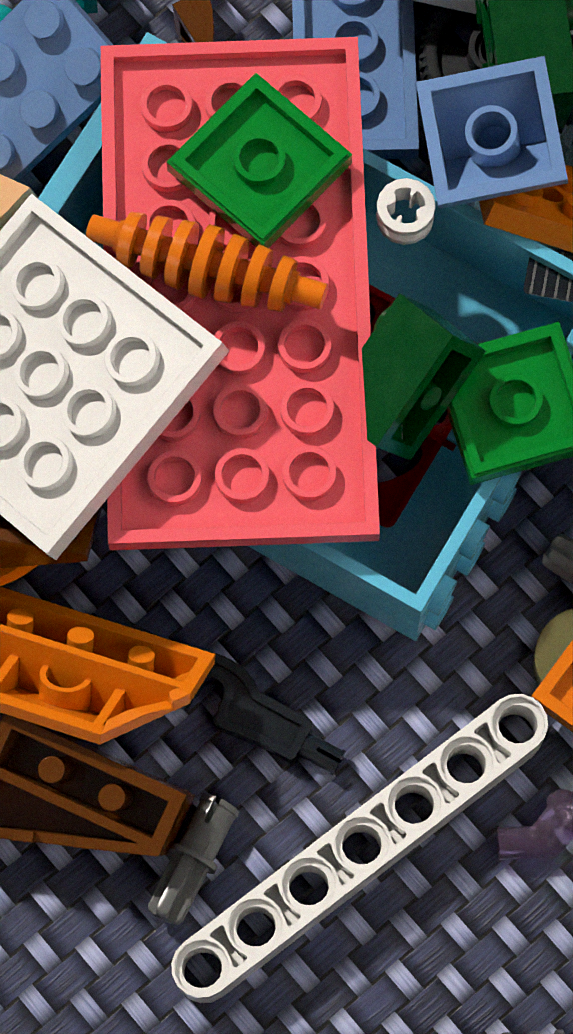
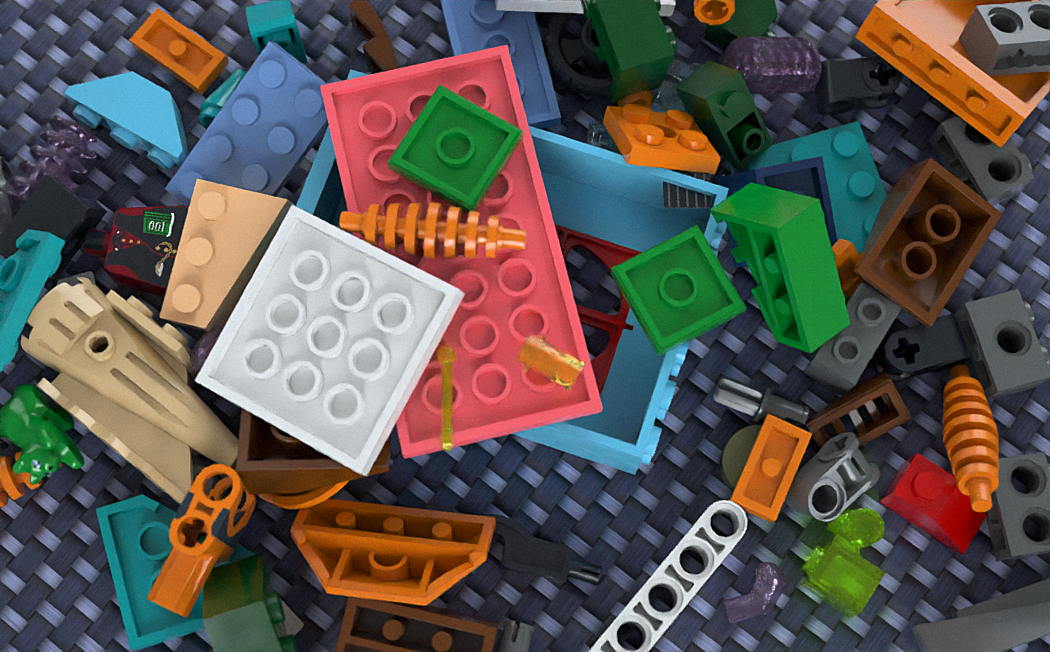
camera: 15 degrees left, 0 degrees up
dark green slope [362,293,486,460] -> none
white bush [376,178,435,245] -> none
medium blue slope [416,56,568,209] -> none
none -> hinge [437,345,457,450]
none -> clear yellow pin [516,333,585,391]

